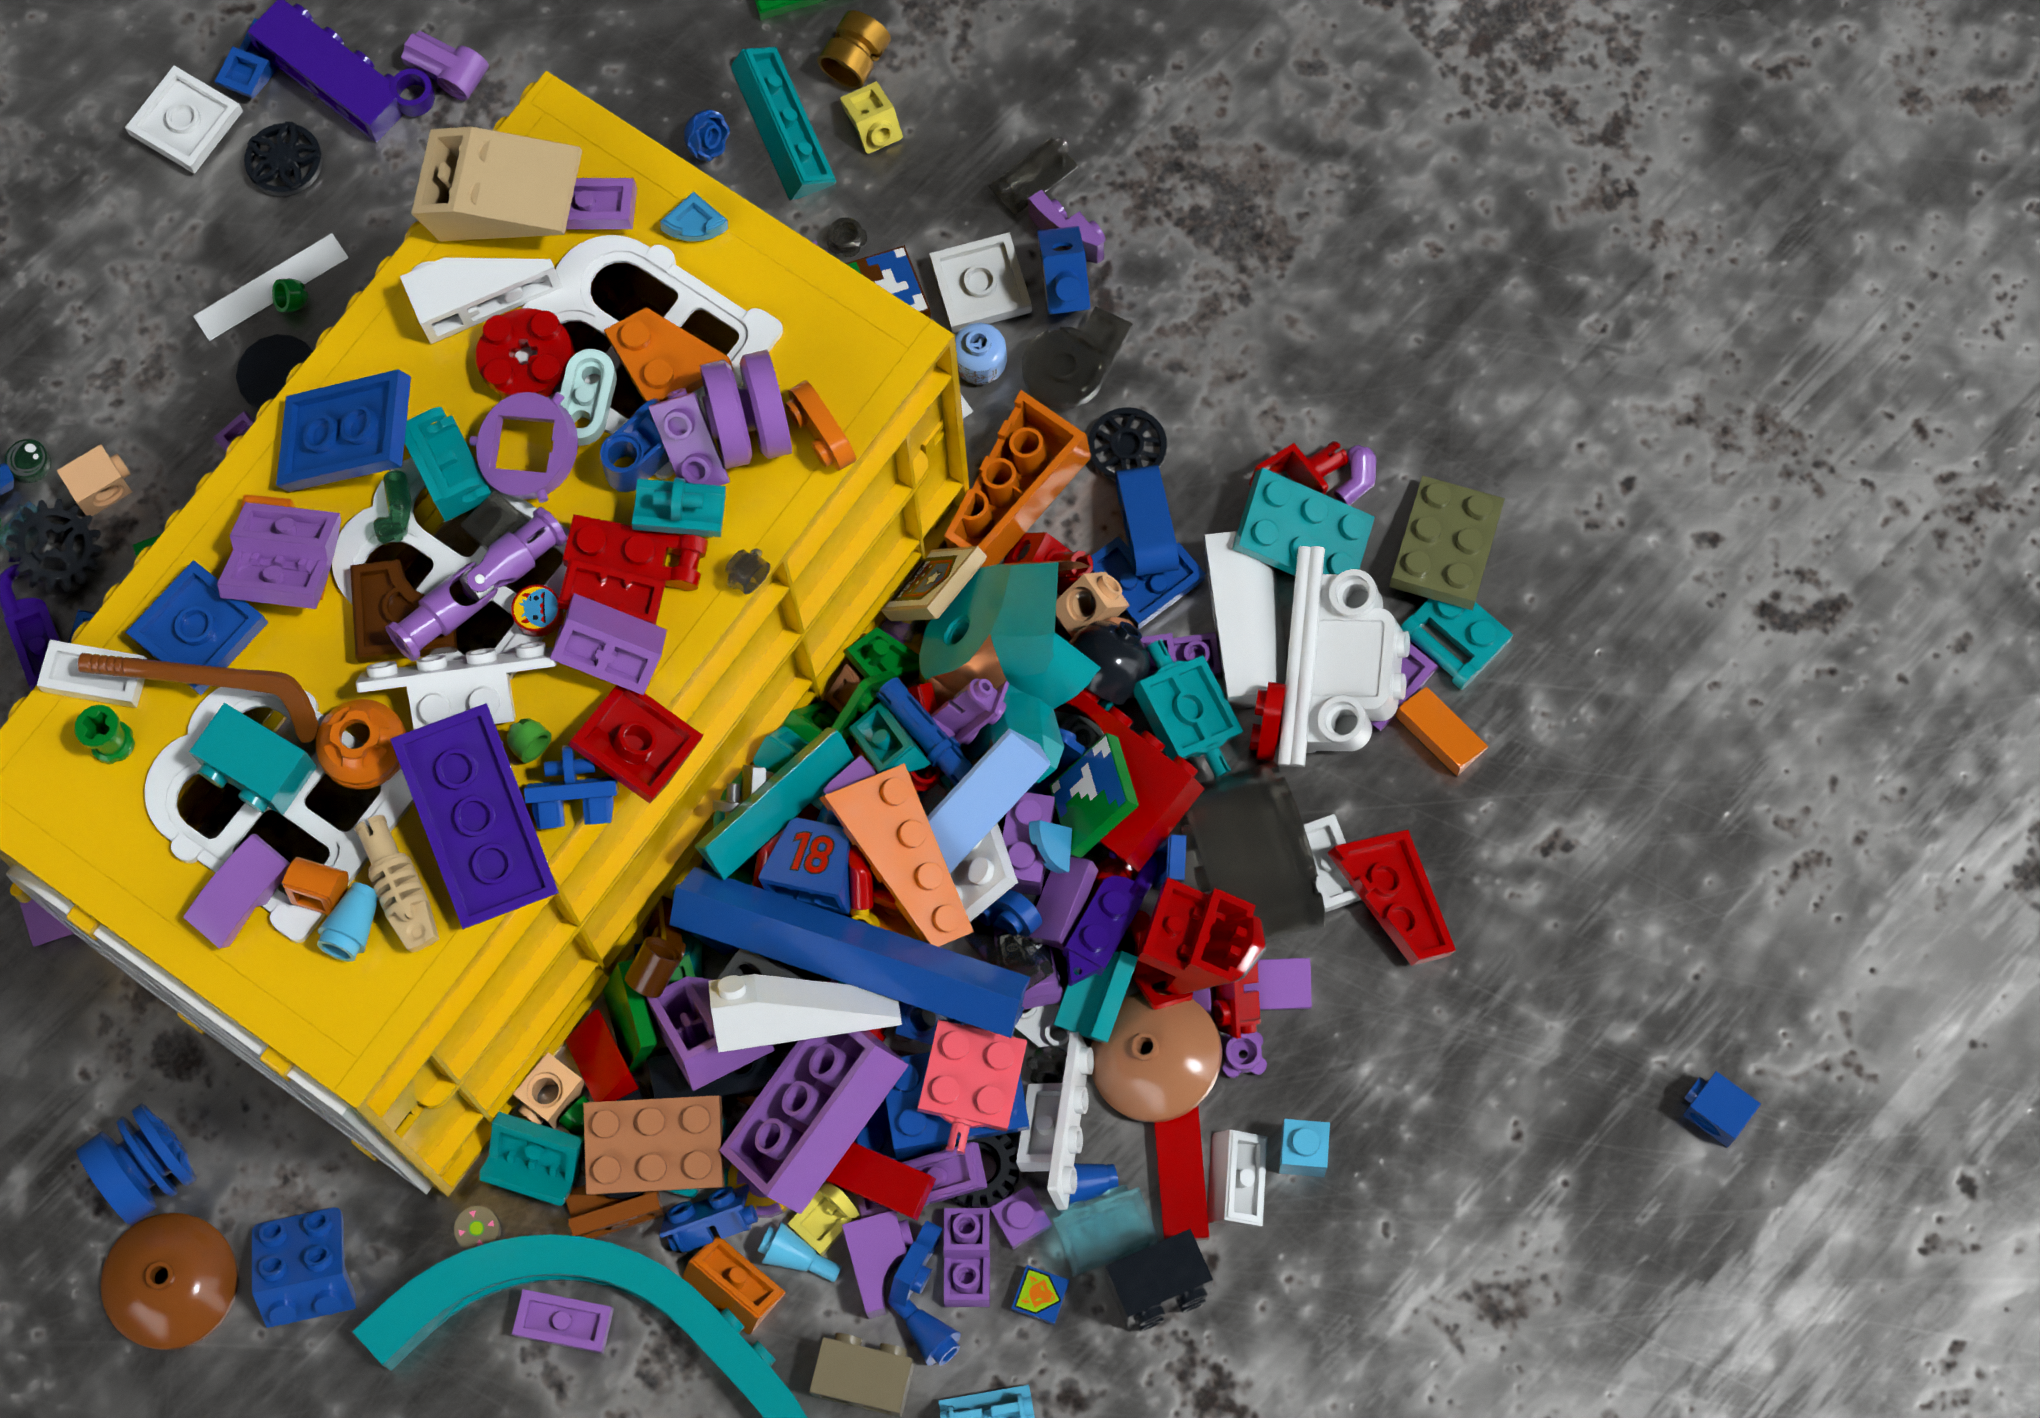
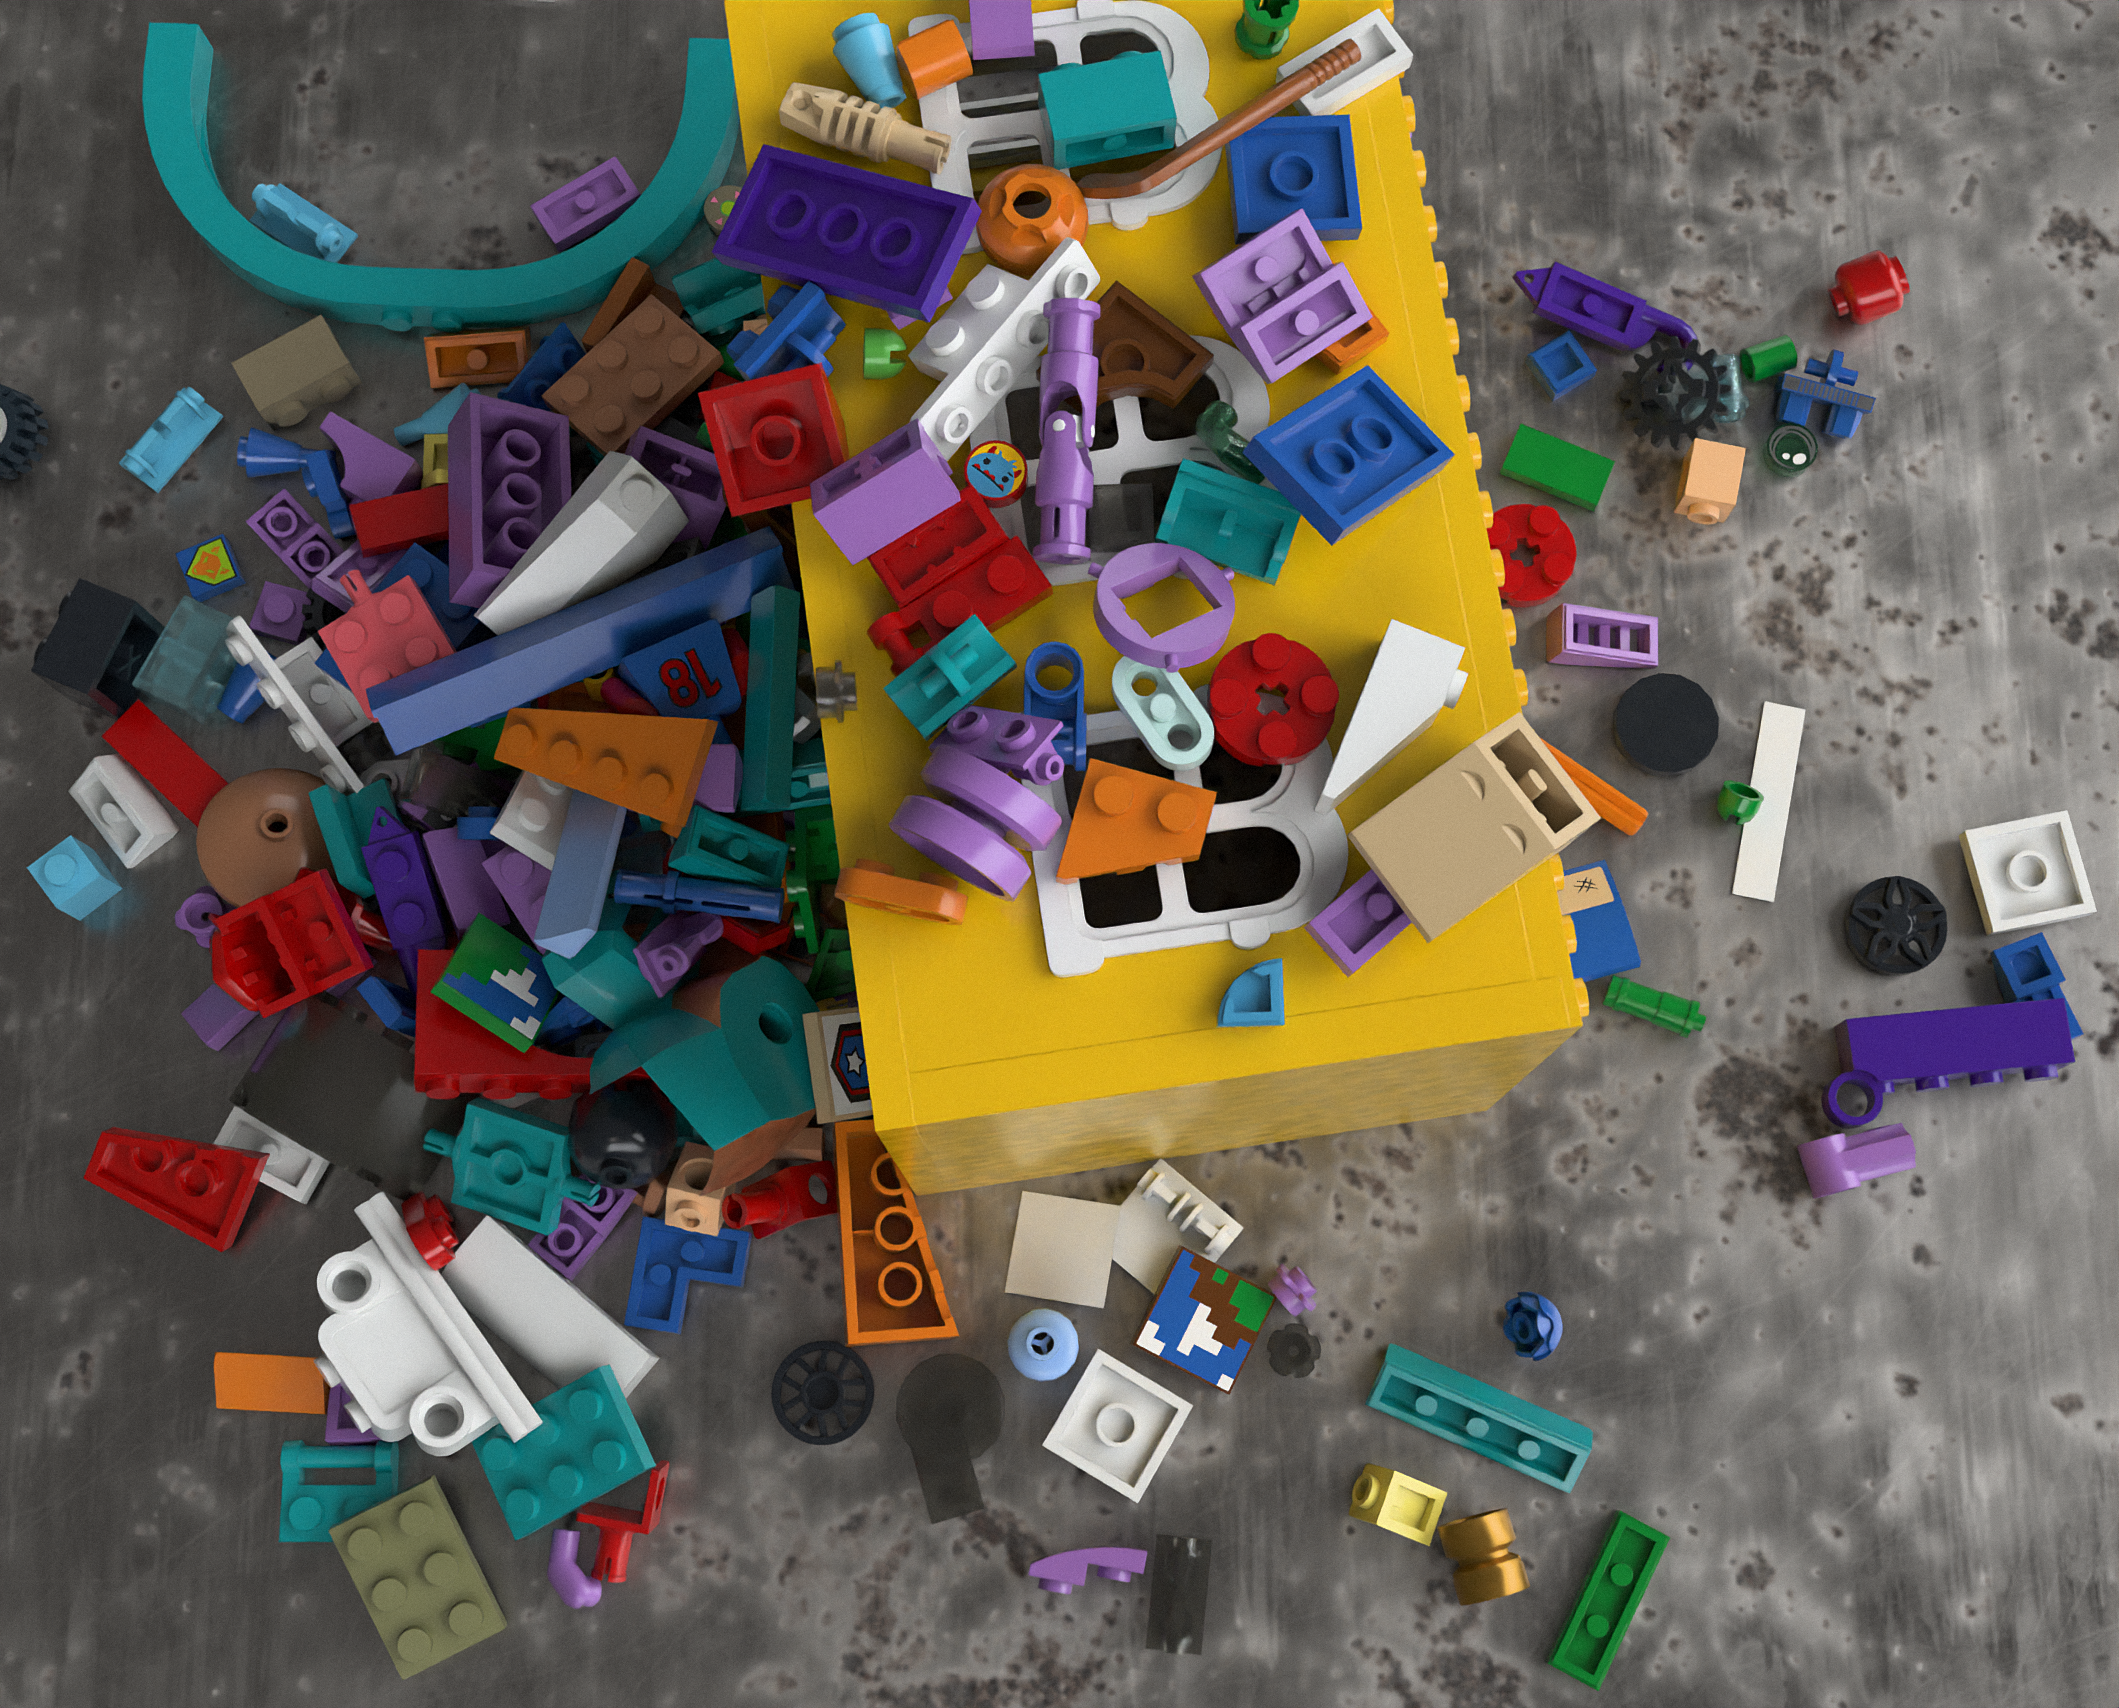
camera: 135 degrees right, 5 degrees up
dark azure tile [1029,820,1072,874] -> none
blue torso [1037,226,1091,314] -> none
blue beam [1115,465,1179,576] -> none

